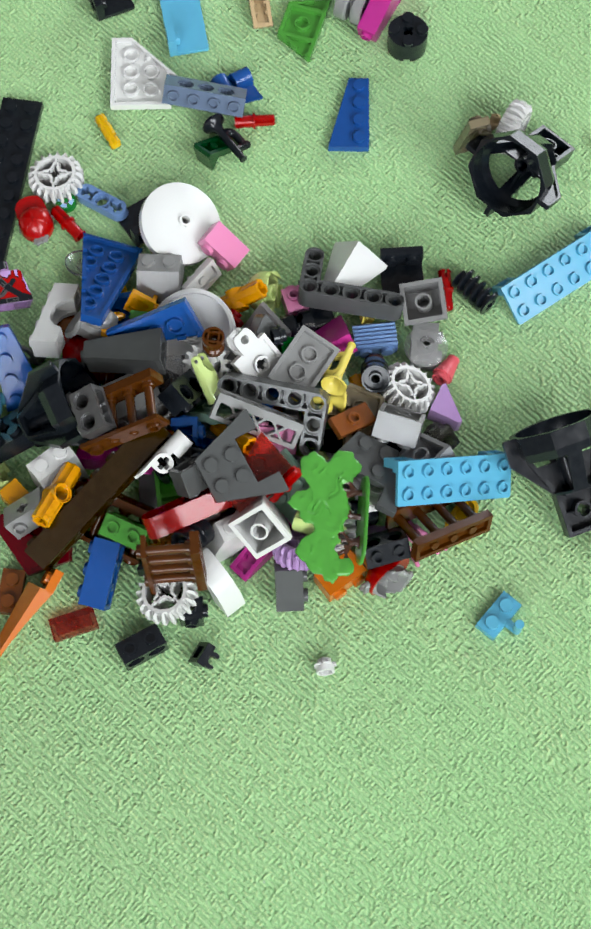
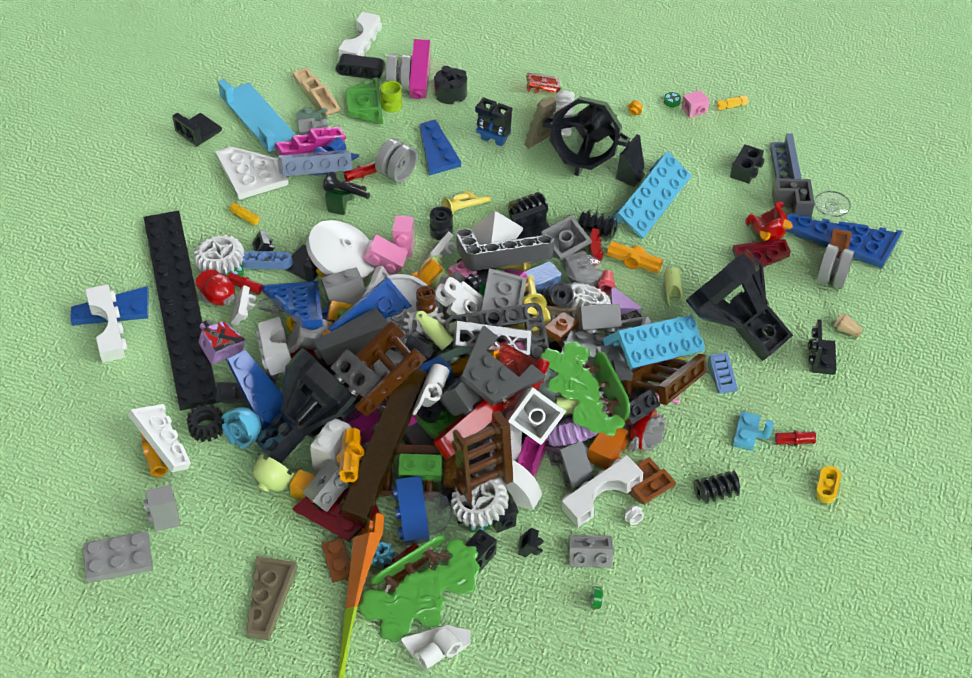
camera: 25 degrees left, 20 degrees down
none -> white plate [230,285,256,326]
none -> black tile [252,230,275,251]
none -> dark pink slope [274,127,346,156]
none -> sand green plate [297,107,328,121]
none -> light grey plate [298,118,328,135]
none -> bright green plant [358,535,480,642]
none -> medium azure gear [372,541,395,569]
none -> light grey wheel [375,138,418,183]
none -> lime wheel [380,81,402,113]
none -> bright pink brick [393,215,415,258]
none -> white panel [401,625,471,670]
none -> white plate [423,232,457,262]
none -> clear dish [424,492,452,534]
none -> black wheel [429,206,453,240]
none -> light yellow piece [442,190,491,214]
none -> black hips [475,97,512,146]
none -> black piece [508,192,548,221]
none -> clear red plate [526,73,561,93]
none -> white arch [562,455,643,528]
none -> light grey bracket [569,535,613,567]
none -> red slope [589,228,604,269]
none -> green tile [590,586,603,609]
none -> light orange piece [607,241,664,274]
none -> black slope [616,134,645,187]
none -> dark orange slope [628,457,677,505]
none -> yellowish green piece [664,268,683,306]
none -> black piece [694,470,740,504]
none -> medium blue slope [708,353,738,394]
none -> red axle [775,430,816,446]
none -> yellow plate [816,466,841,503]

